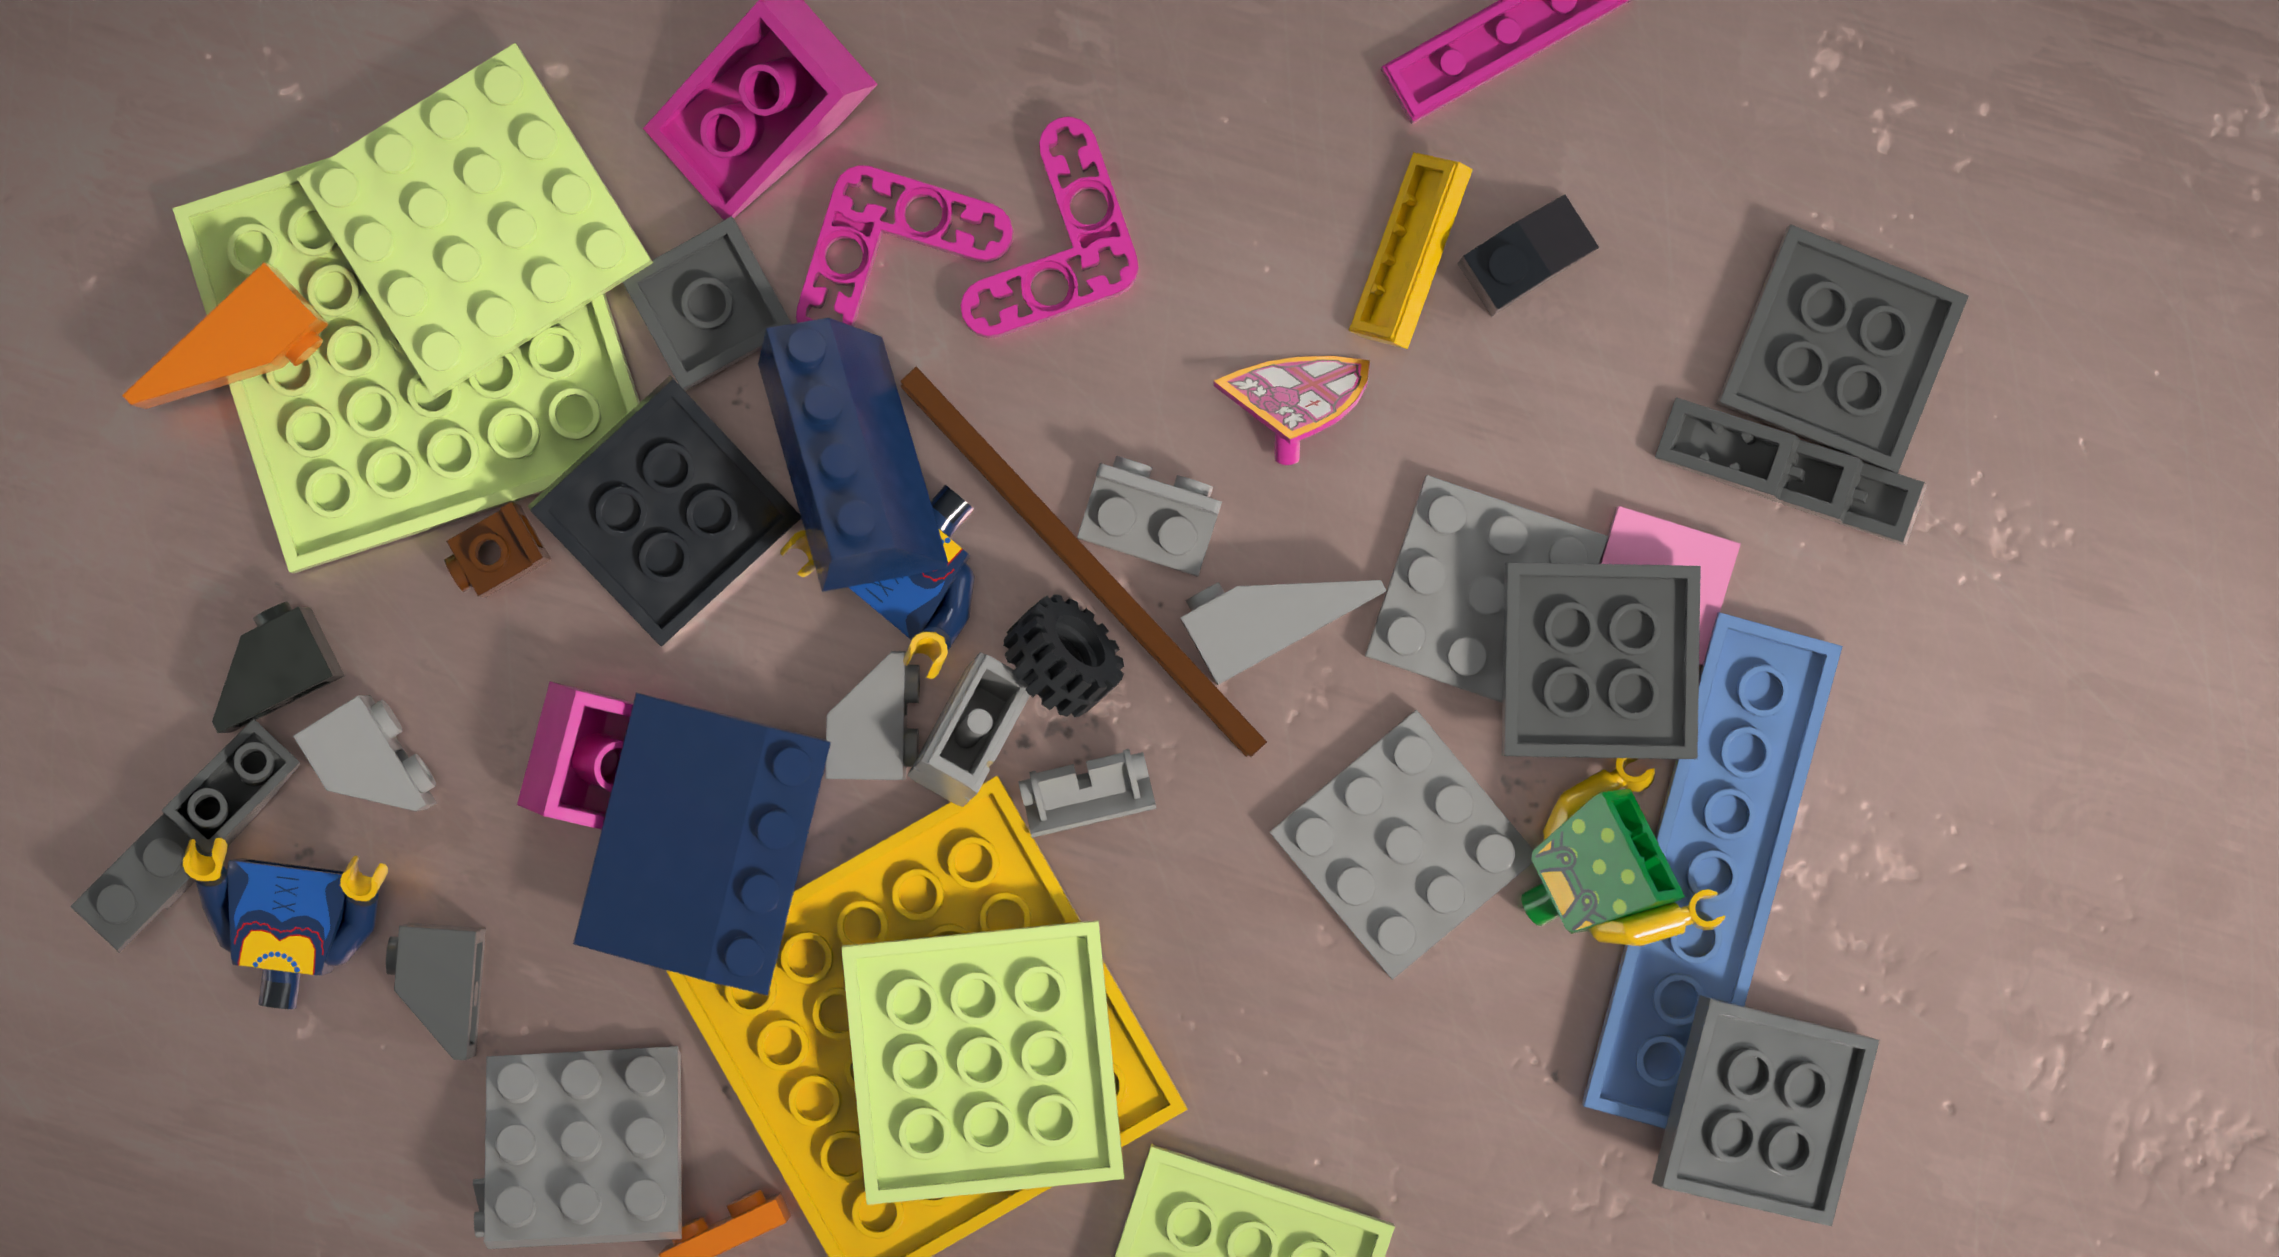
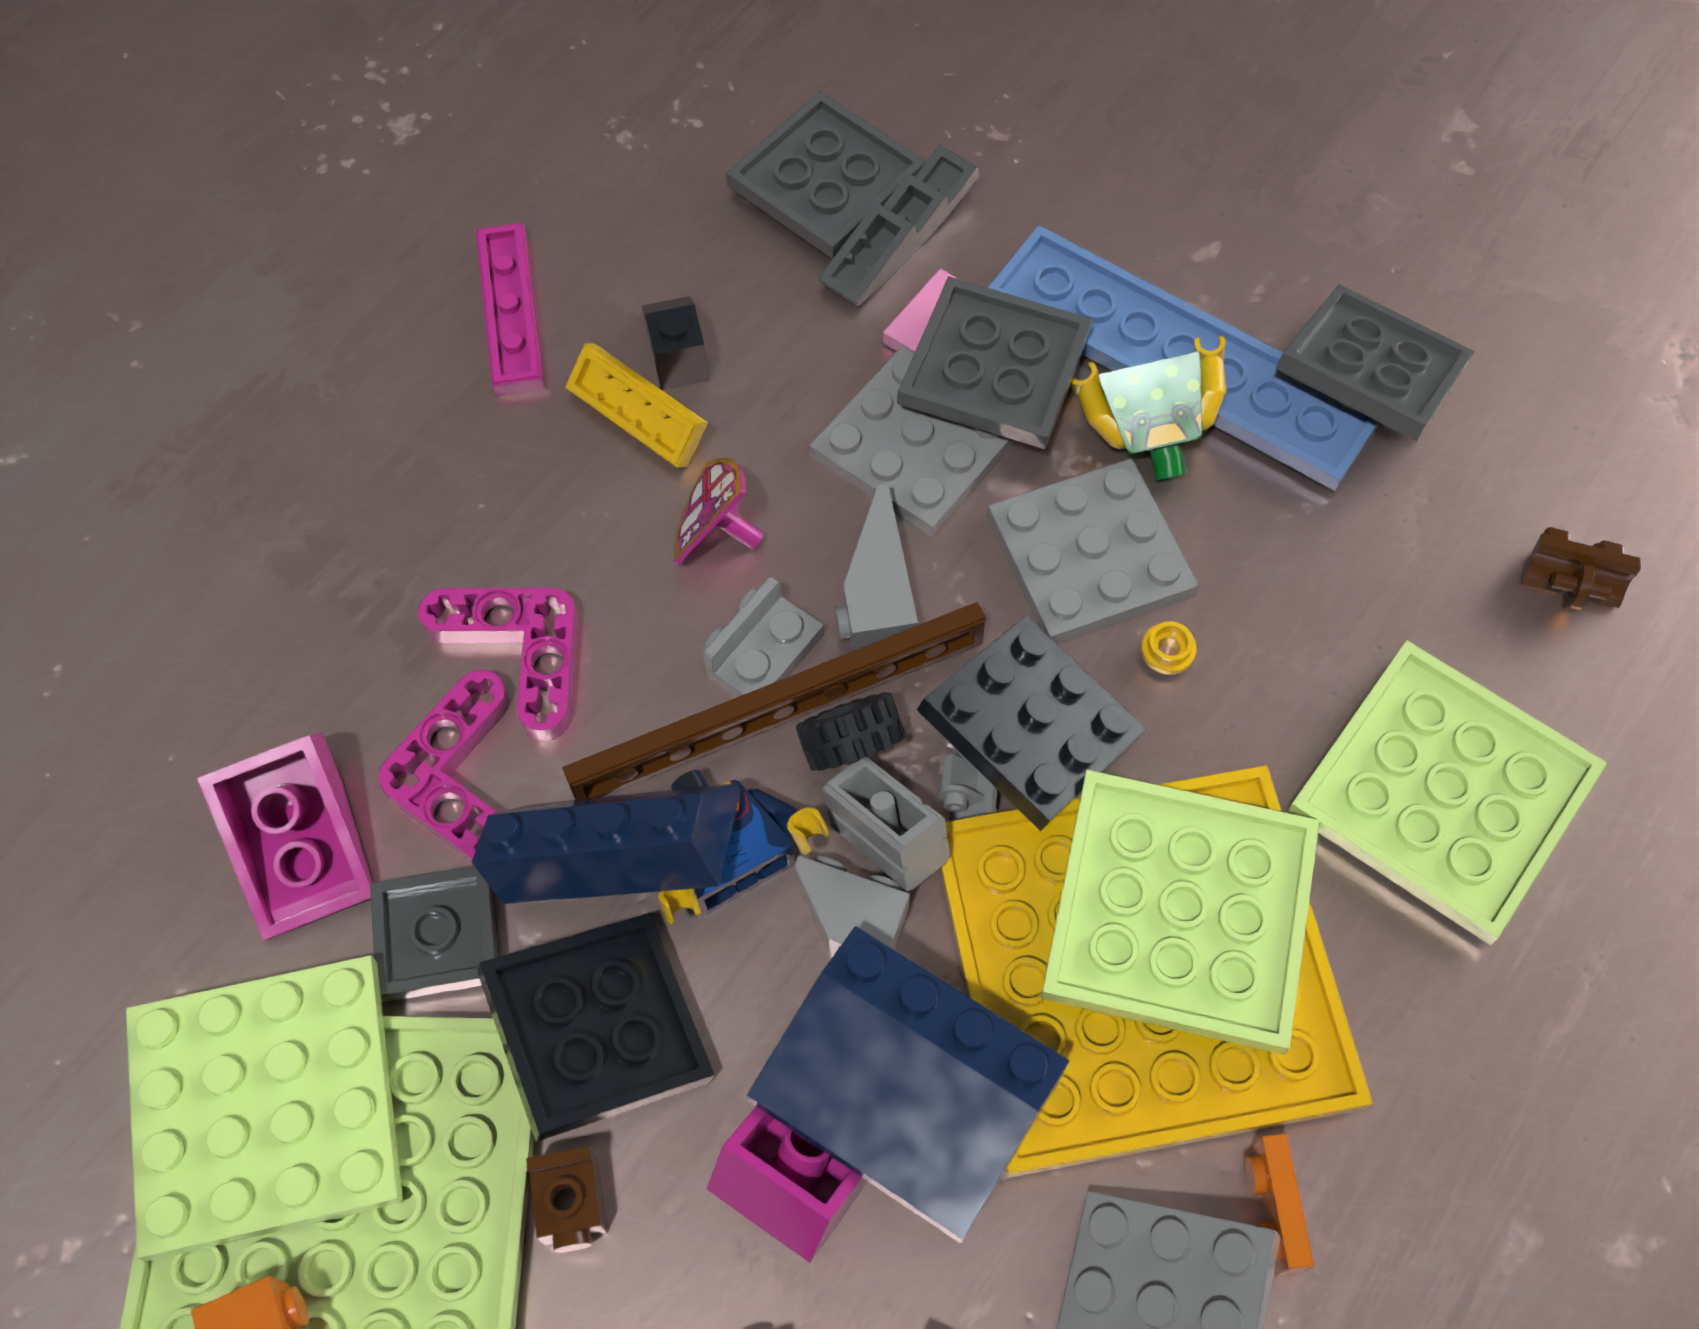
camera: 75 degrees left, 25 degrees down
none -> plate [917,615,1147,831]
none -> yellow plate [1141,621,1197,675]

